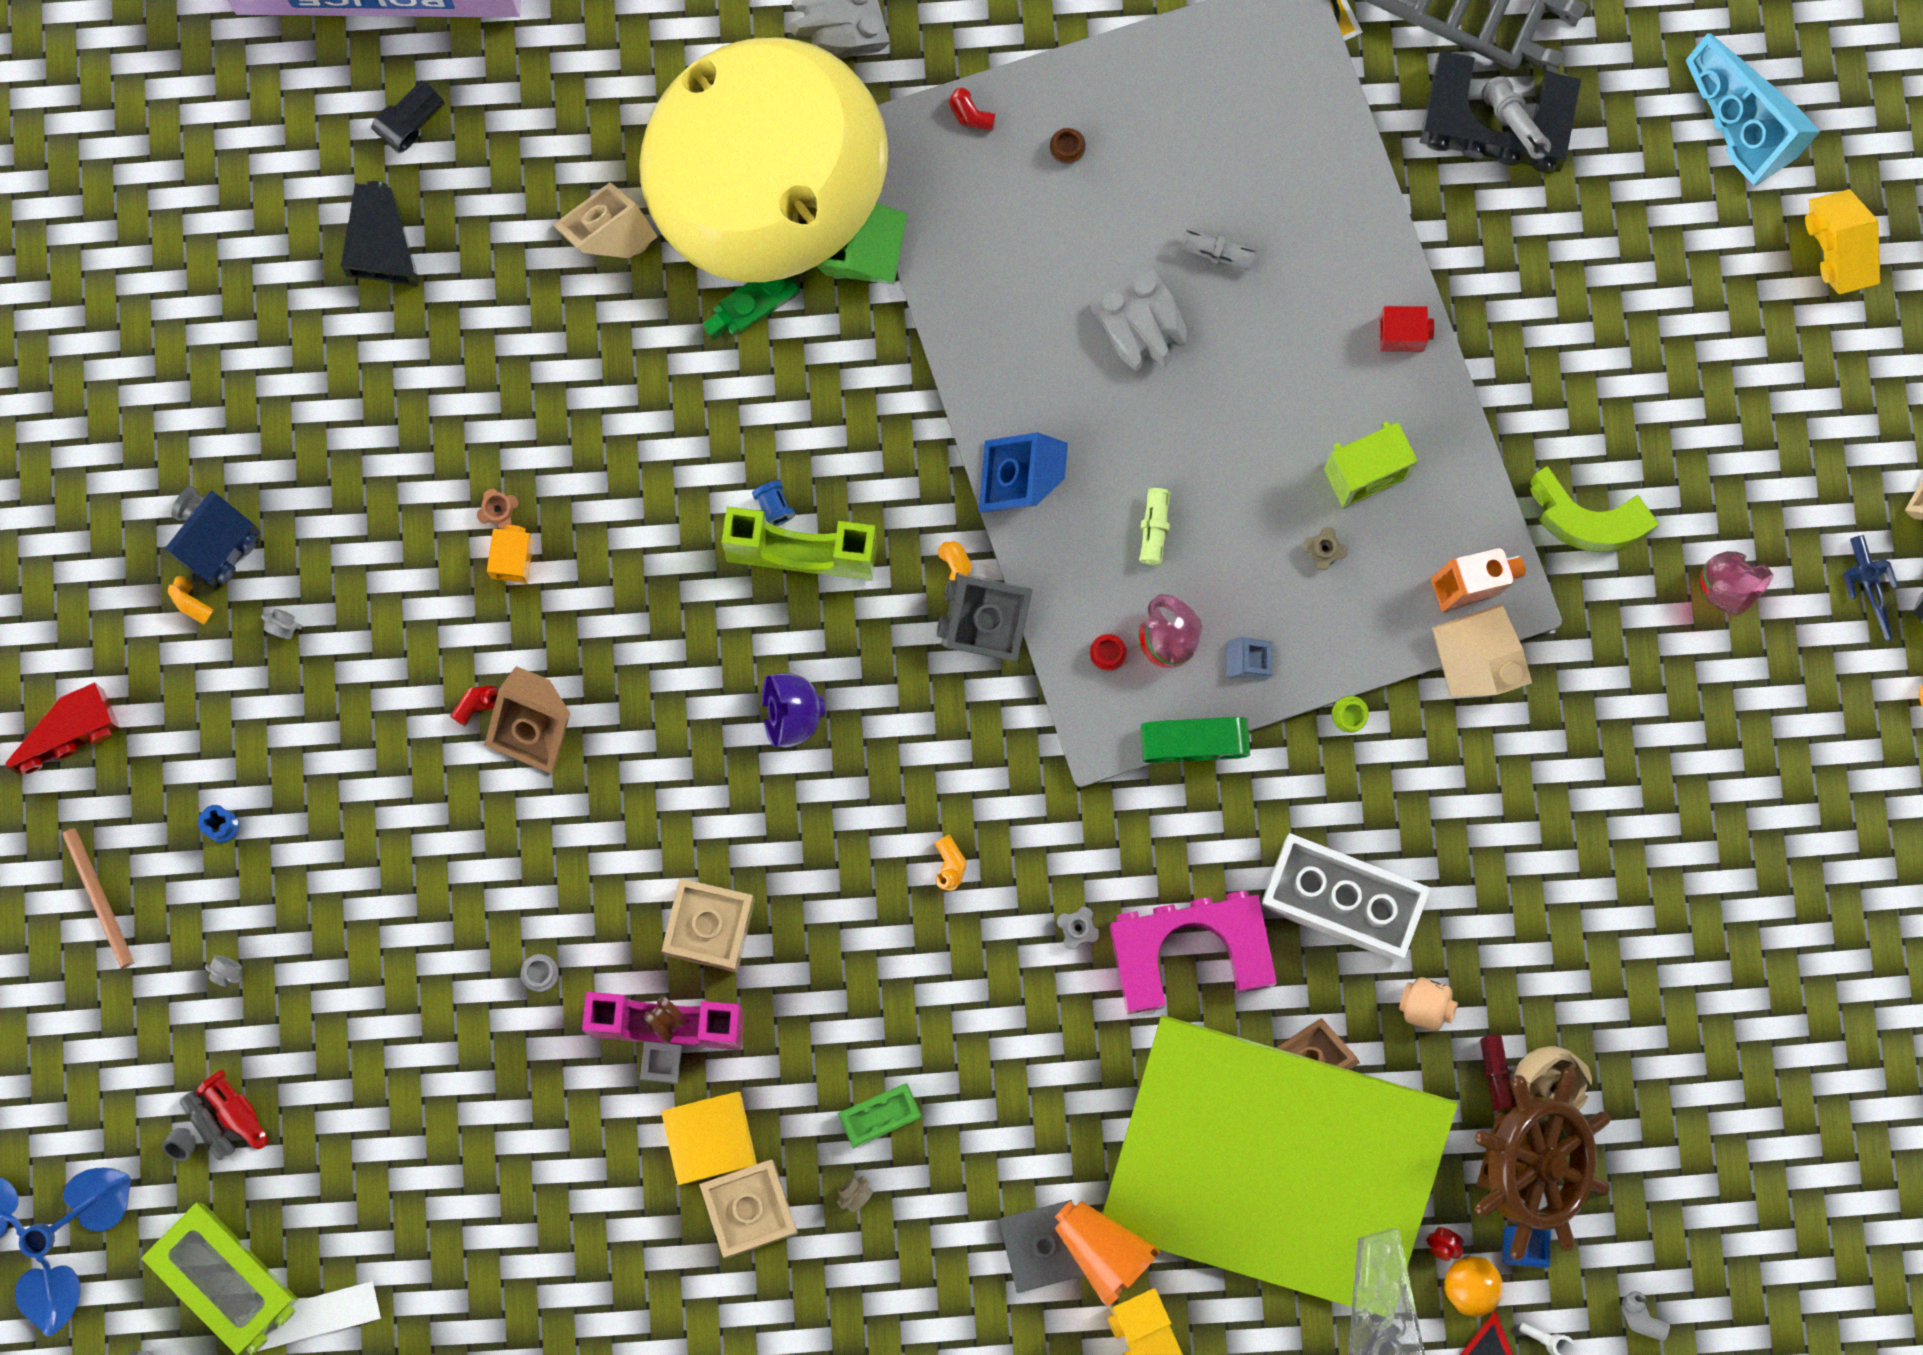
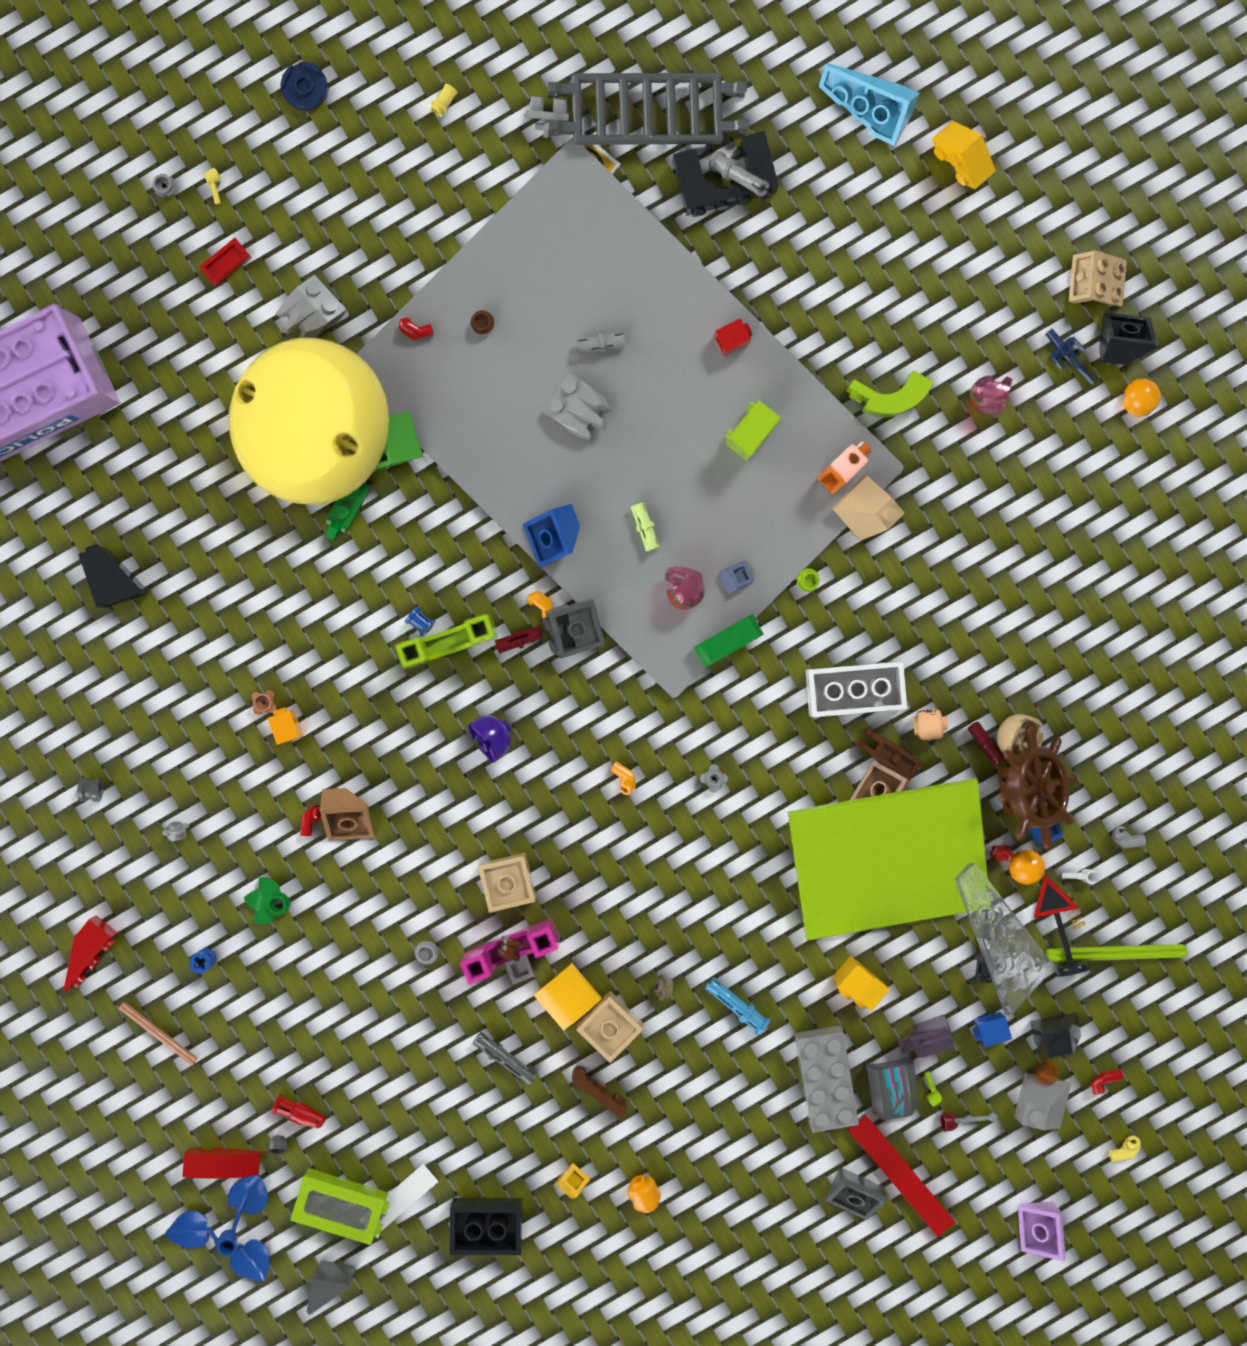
camera: 25 degrees left, 10 degrees up
dark blue slope [165,490,260,590] -> none
light orange arm [168,576,214,625] -> none
dark grey axle [180,1091,235,1160] -> none
light grey plate [205,955,242,987] -> none
black piece [371,80,445,153] -> none
tan slope [553,182,658,258] -> none
bright green plate [838,1083,922,1149] -> none
dark grey plate [998,1200,1085,1293] -> none
orange cone [1055,1201,1161,1307] -> none
red plate [1090,634,1127,671] -> none
dark pink arch [1109,890,1277,1015] -> none
dark tan plate [1303,527,1347,570] -> none
none -> red slope [182,1147,261,1179]
none -> green plate [244,877,290,924]
none -> dark grey pin [472,1031,537,1086]
none -> dark red pin [495,625,544,654]
none -> reddish brown plate [572,1065,627,1119]
none -> dark azure pin [705,977,770,1036]
none -> reddish brown hinge [855,728,922,780]

